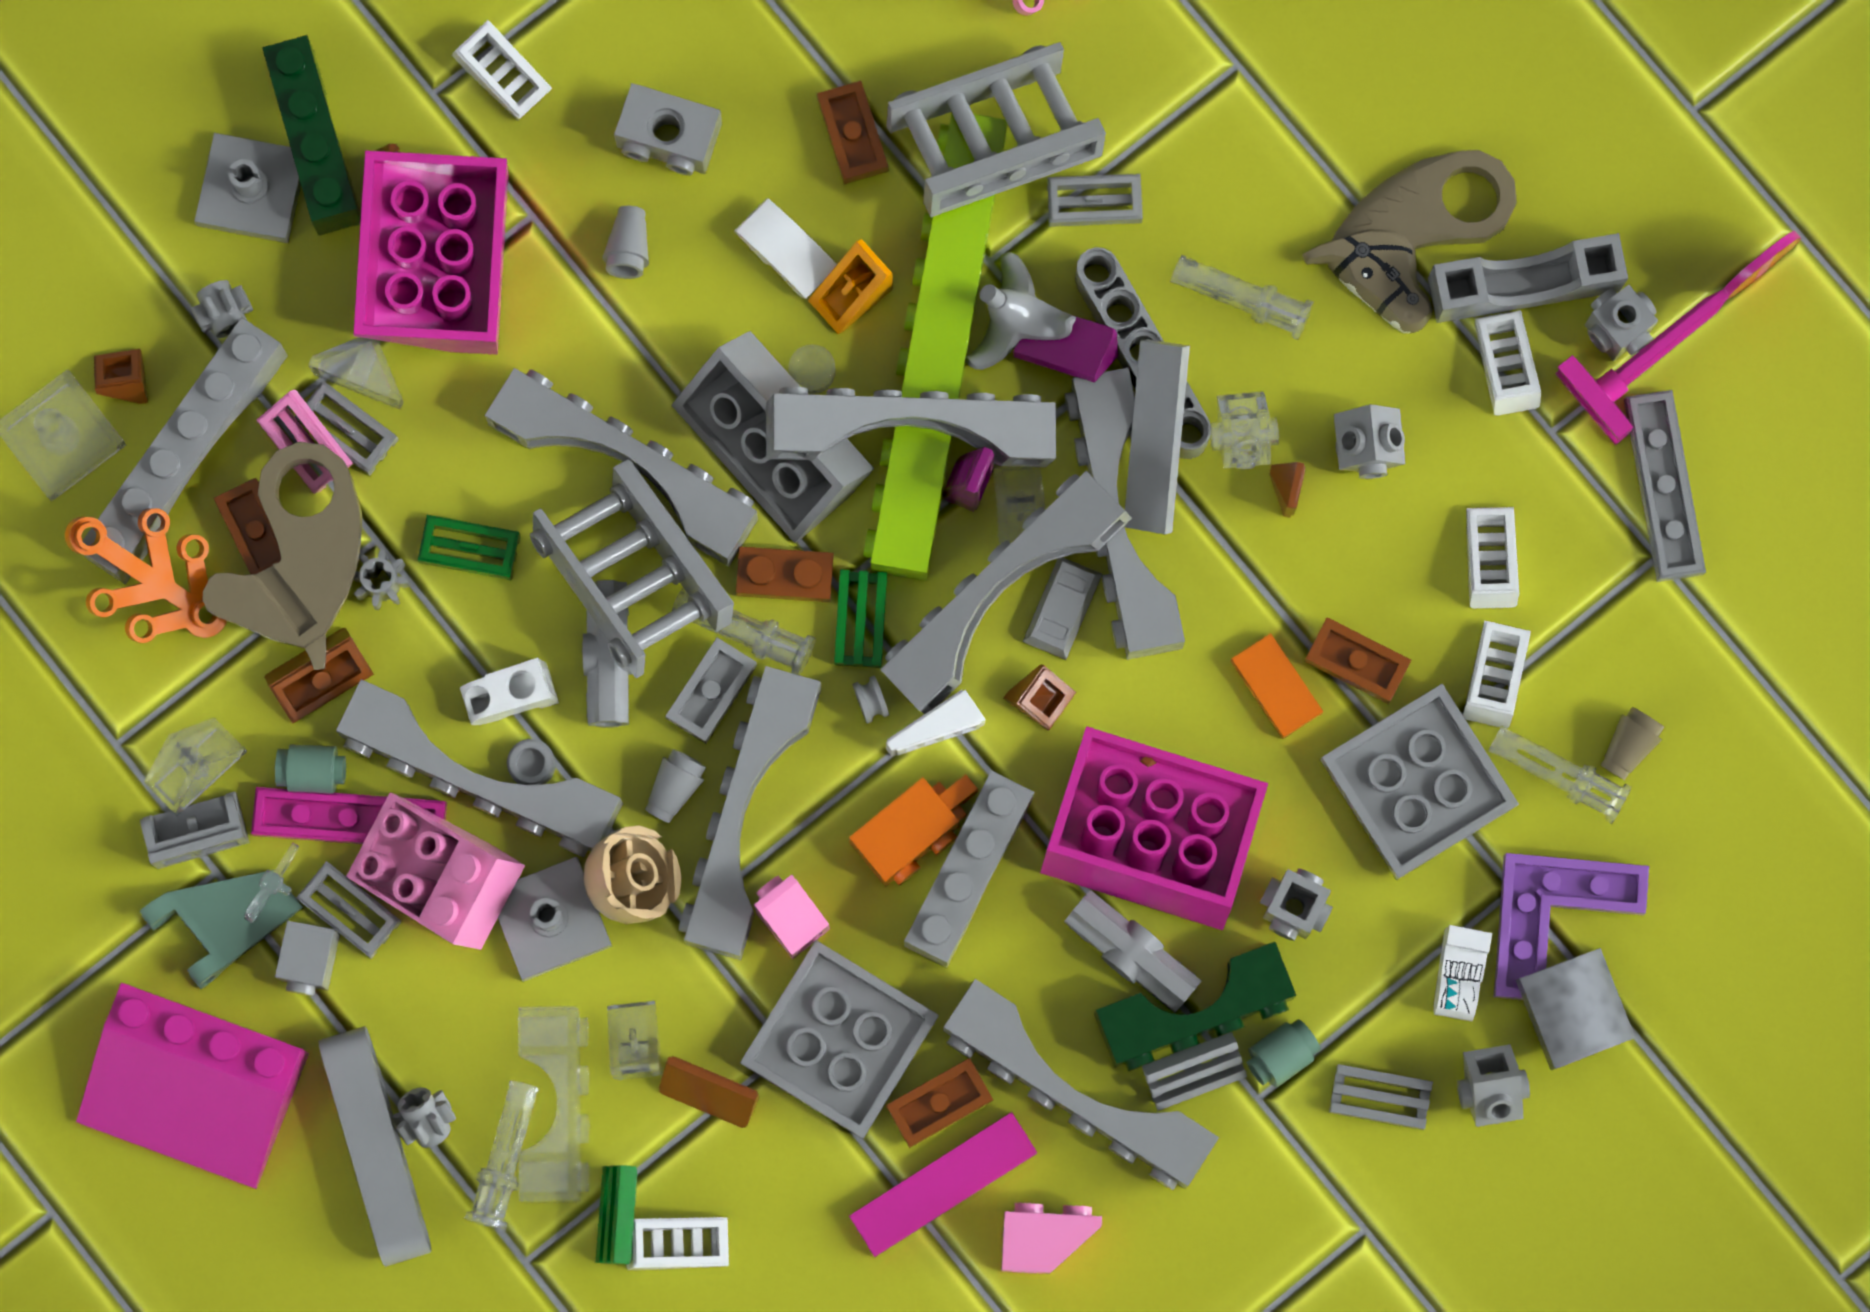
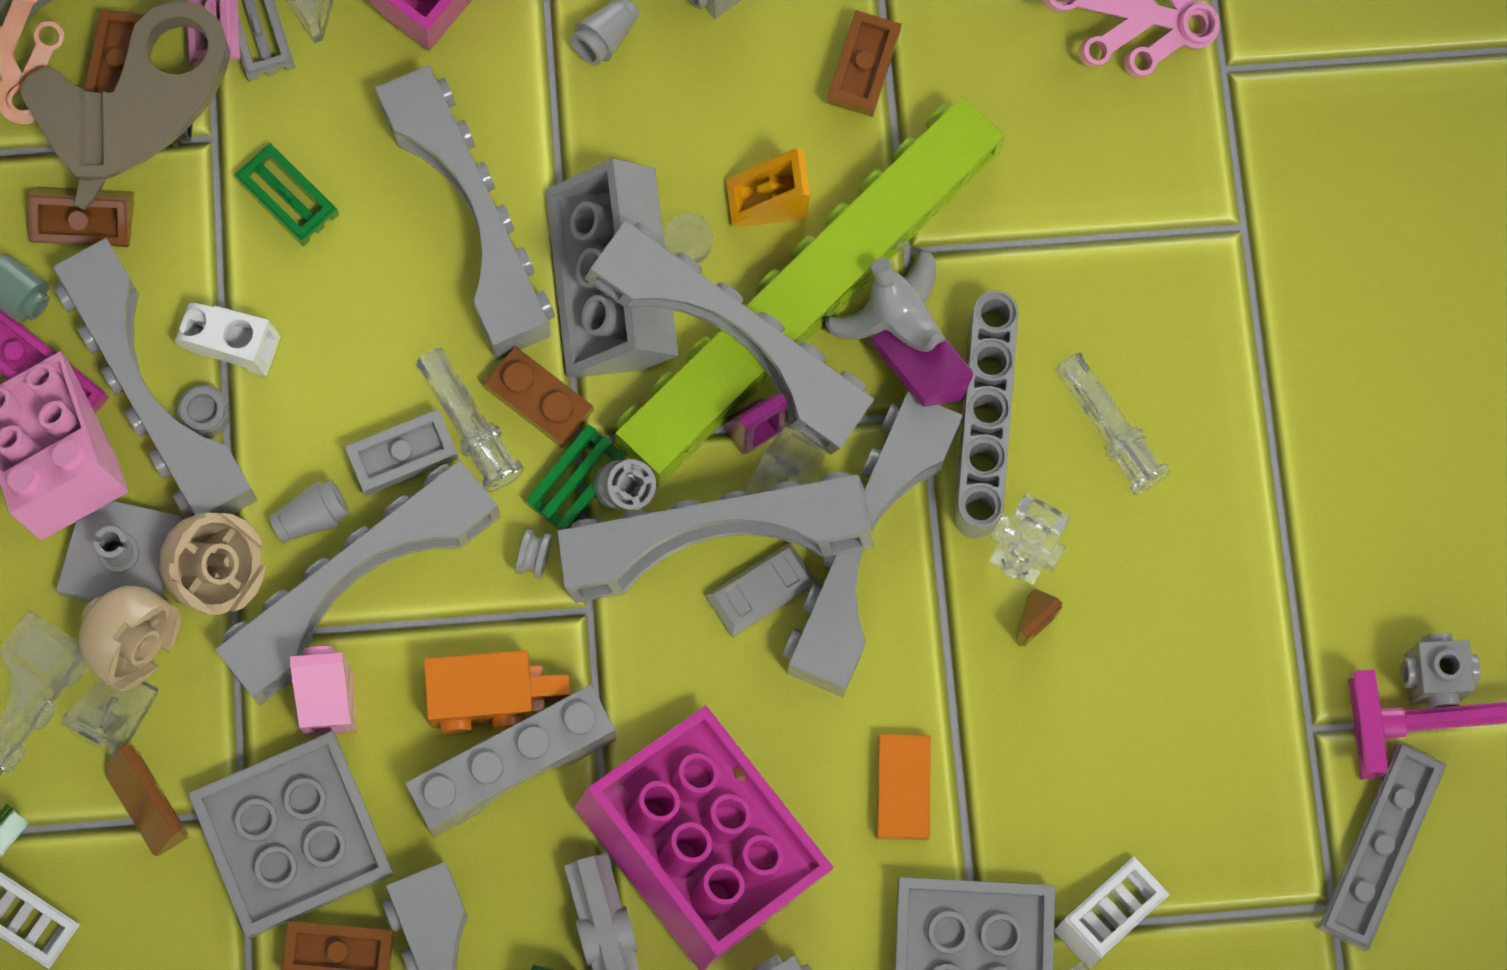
camera: 30 degrees right, 5 degrees down
light grey gear [353,549,411,610] -> none
light grey fence [530,459,734,678] -> none
light grey piece [582,580,632,728] -> none
white slope [734,198,837,299] -> none
light grey fence [886,42,1106,218] -> none
white slope [886,690,986,757] -> none
dark orange slope [1003,664,1076,730] -> none
light grey tile [1047,174,1143,227] -> none
light grey tile [1124,339,1190,534] -> none
dark tan animal [1302,150,1517,333] -> none
dark orange plate [1304,617,1412,704] -> none
light grey brick [1334,404,1406,479] -> none
light grey arch [1428,233,1628,323] -> none
white slope [1466,507,1519,609] -> none
white slope [1475,310,1541,416] -> none
none -> tan cylinder [79,585,181,692]
none -> light grey wheel [594,459,656,510]

